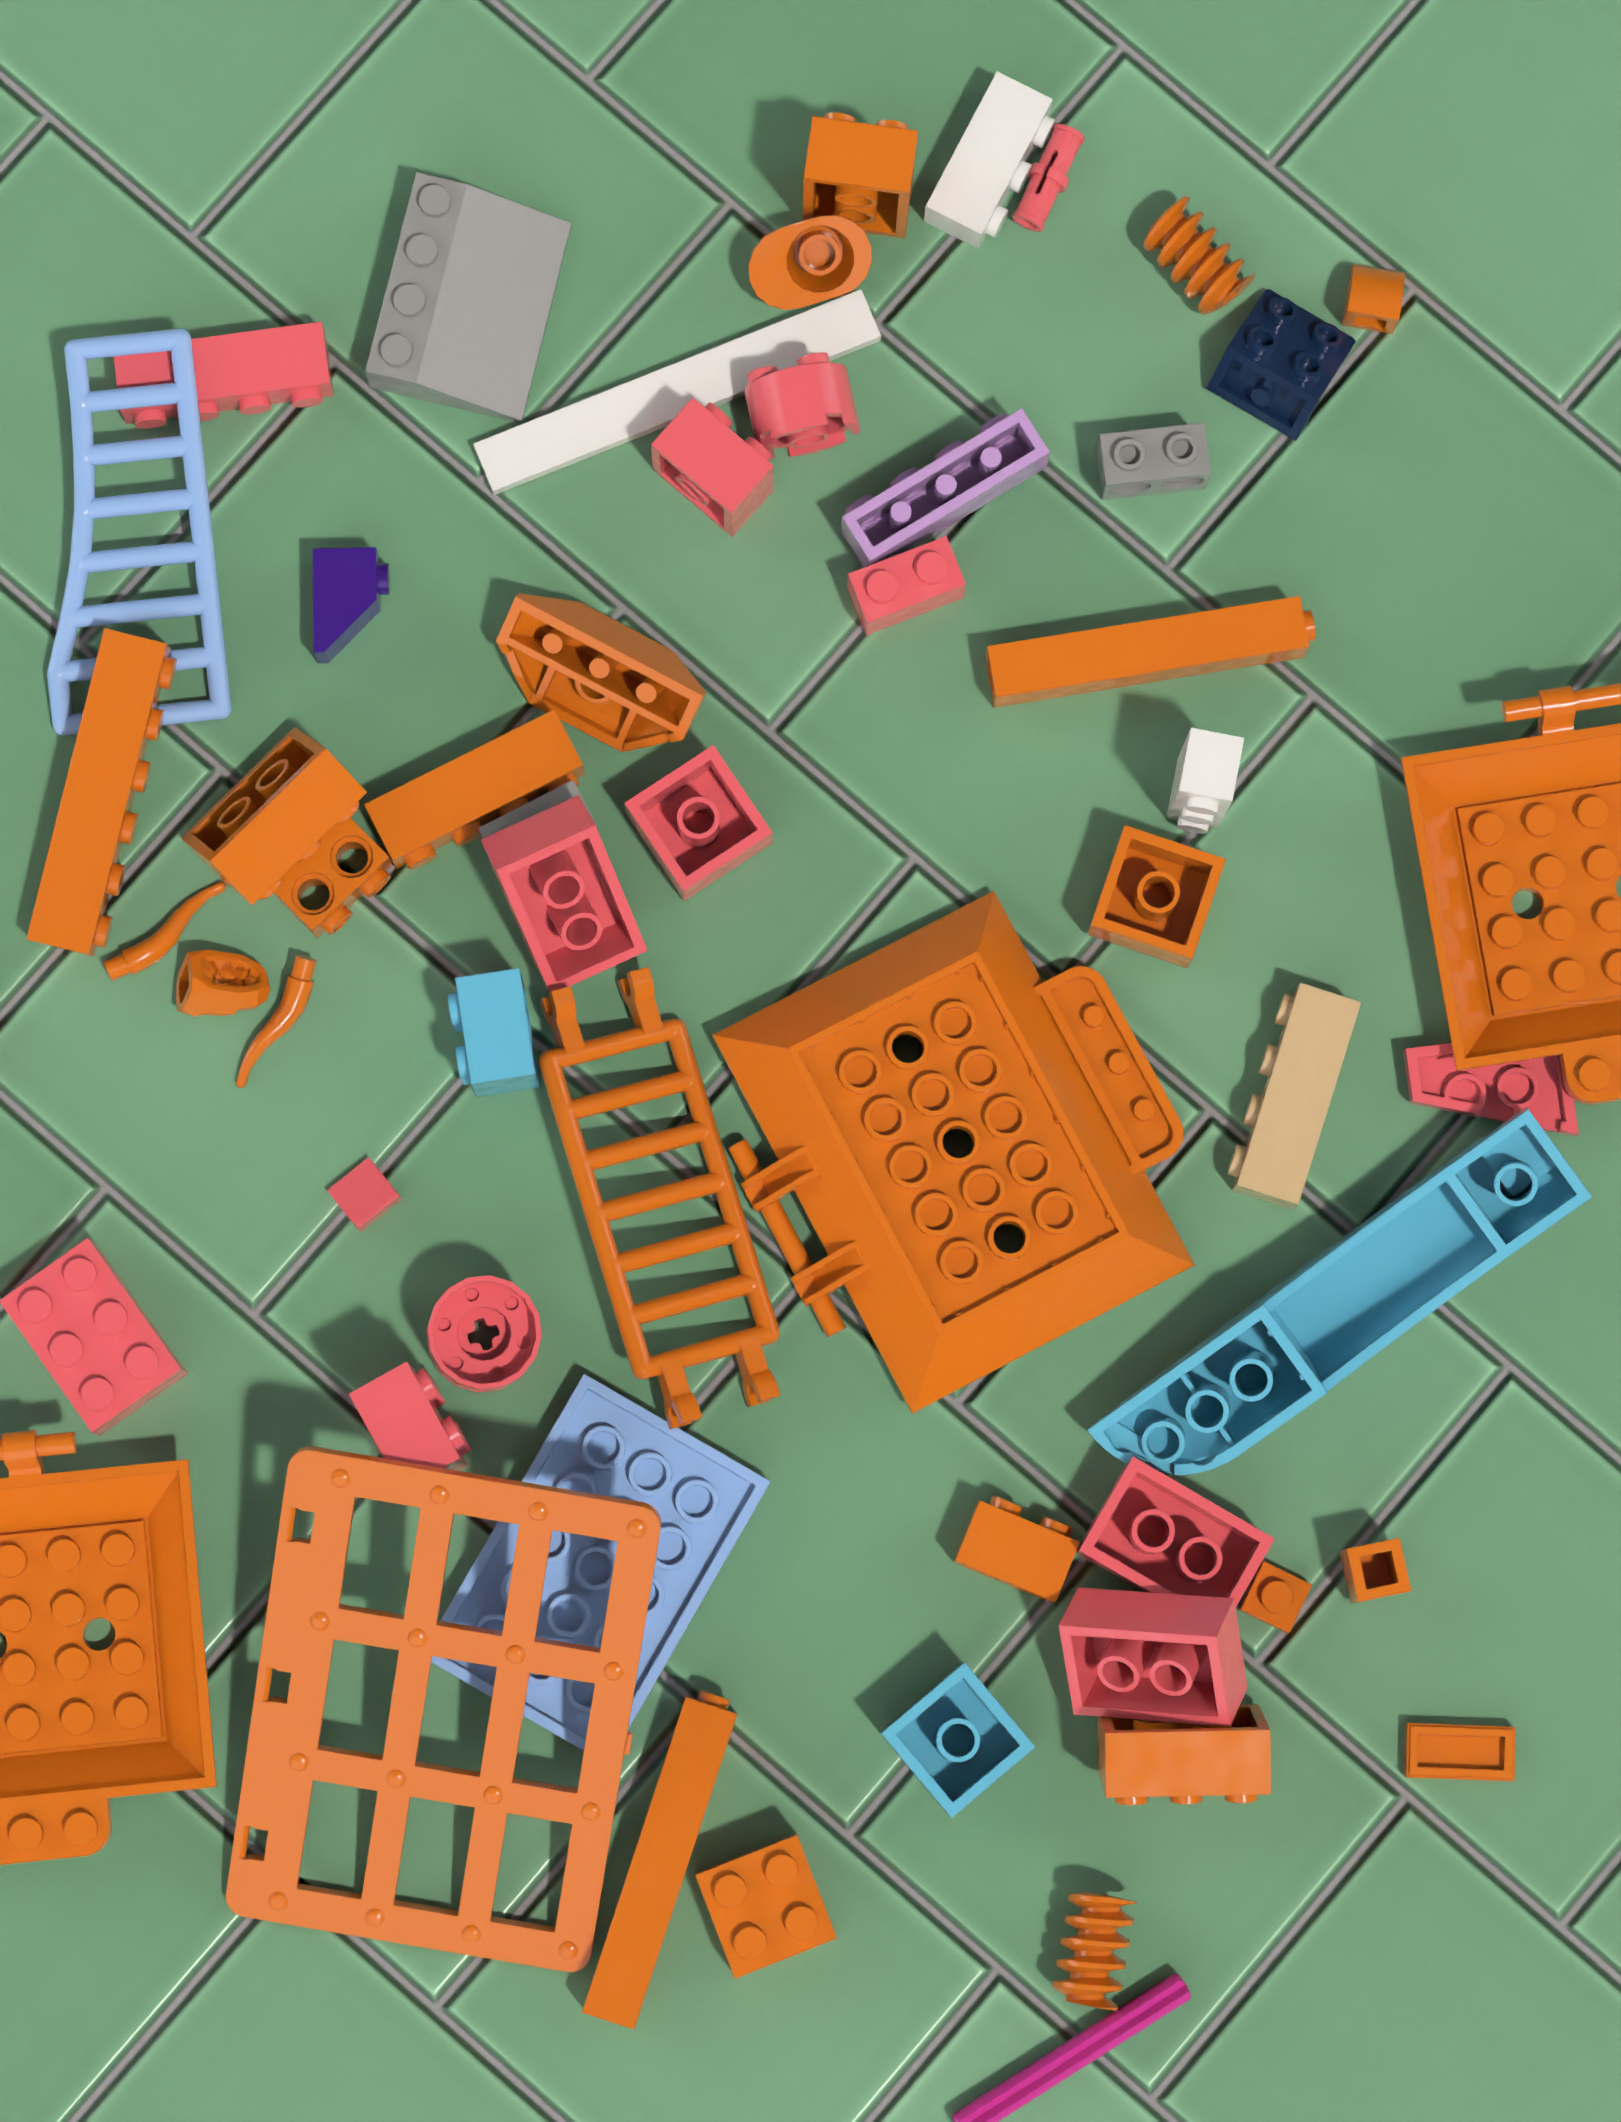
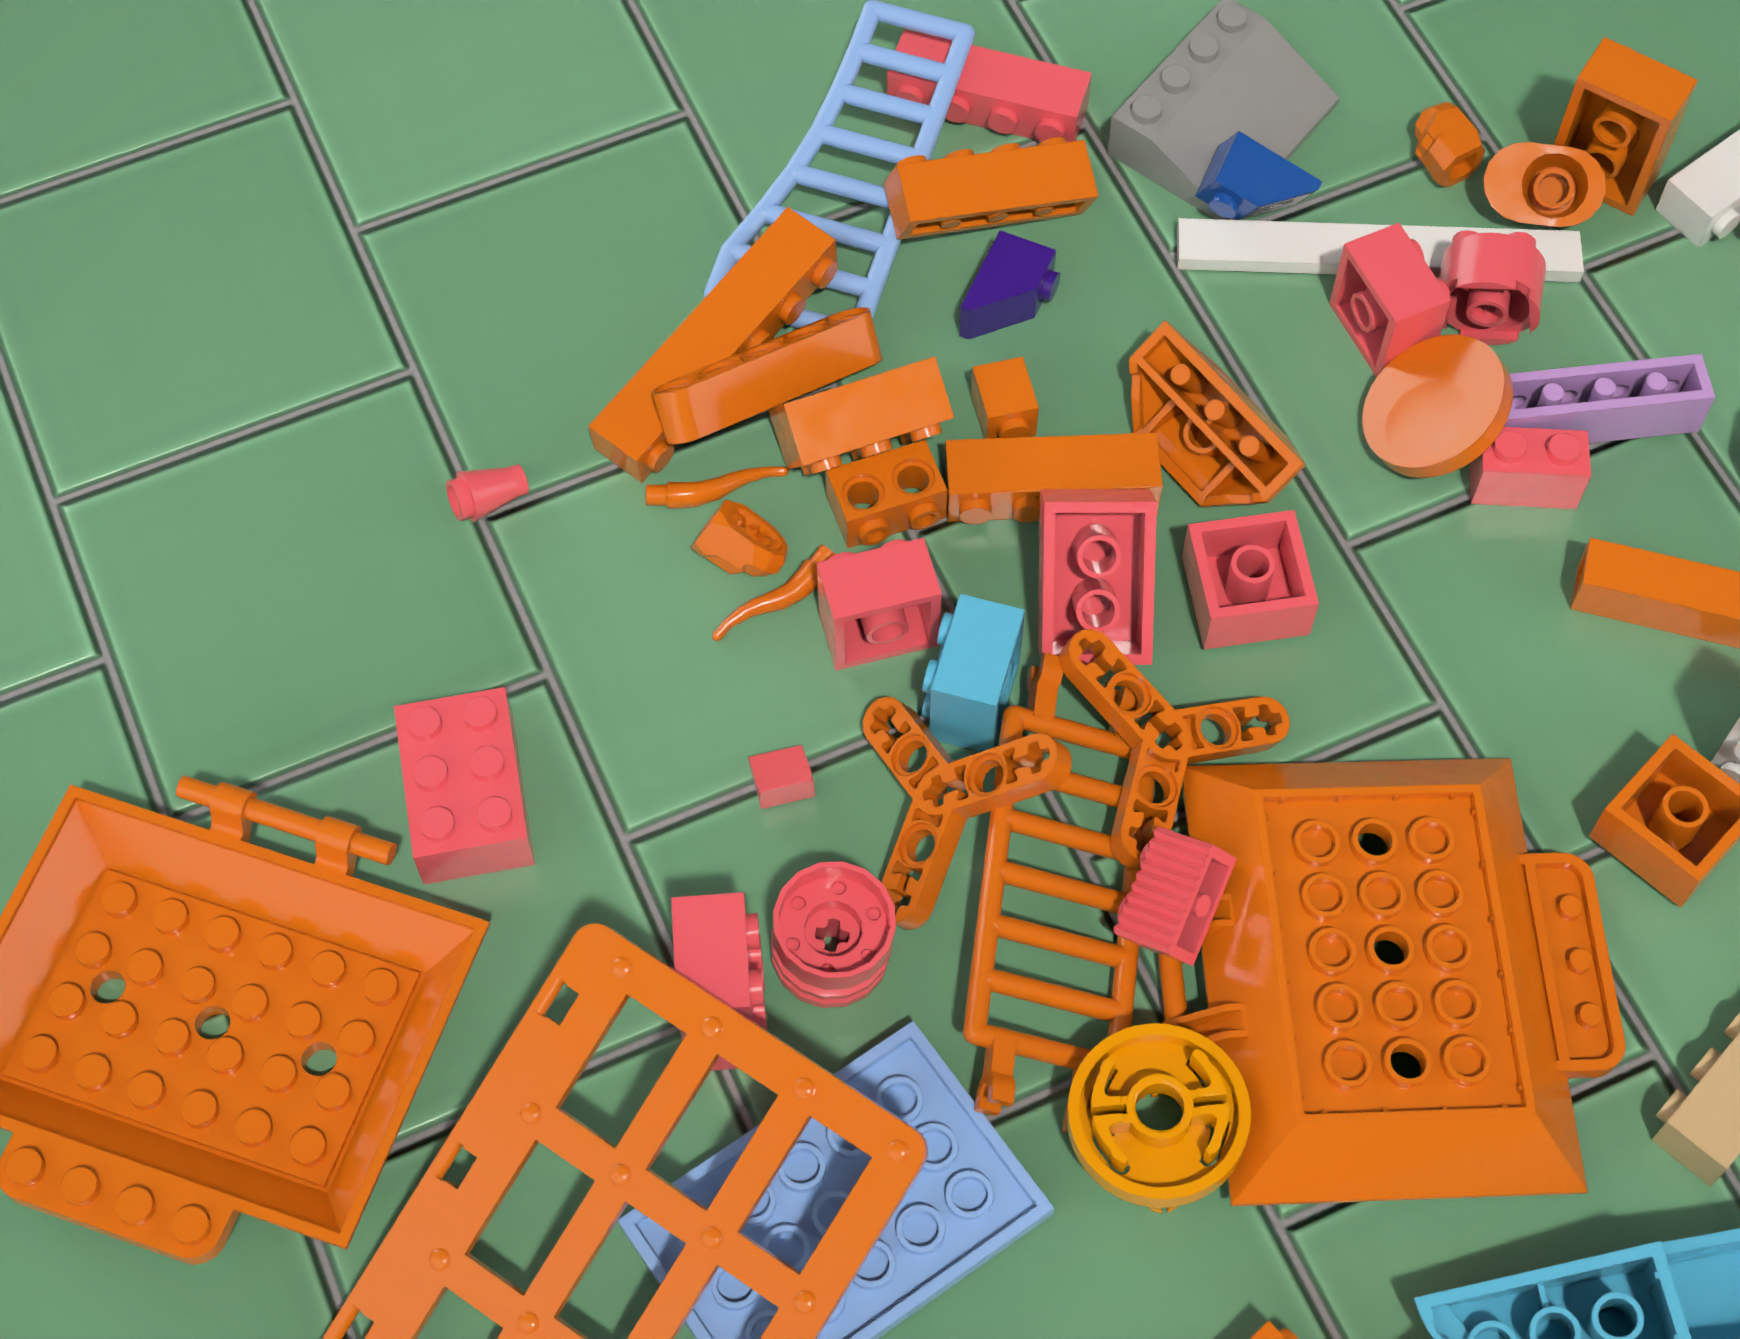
camera: 30 degrees right, 20 degrees down
none -> orange beam [652,307,882,444]
none -> coral brick [817,538,942,671]
none -> orange piece [863,696,1072,930]
none -> orange brick [883,137,1099,240]
none -> orange brick [971,357,1039,439]
none -> orange piece [1059,629,1290,869]
none -> light orange piece [1067,1023,1251,1213]
none -> coral brick [1114,827,1237,967]
none -> blue slope [1195,131,1322,220]
none -> orange piece [1362,334,1513,478]
none -> orange rock [1415,102,1485,187]

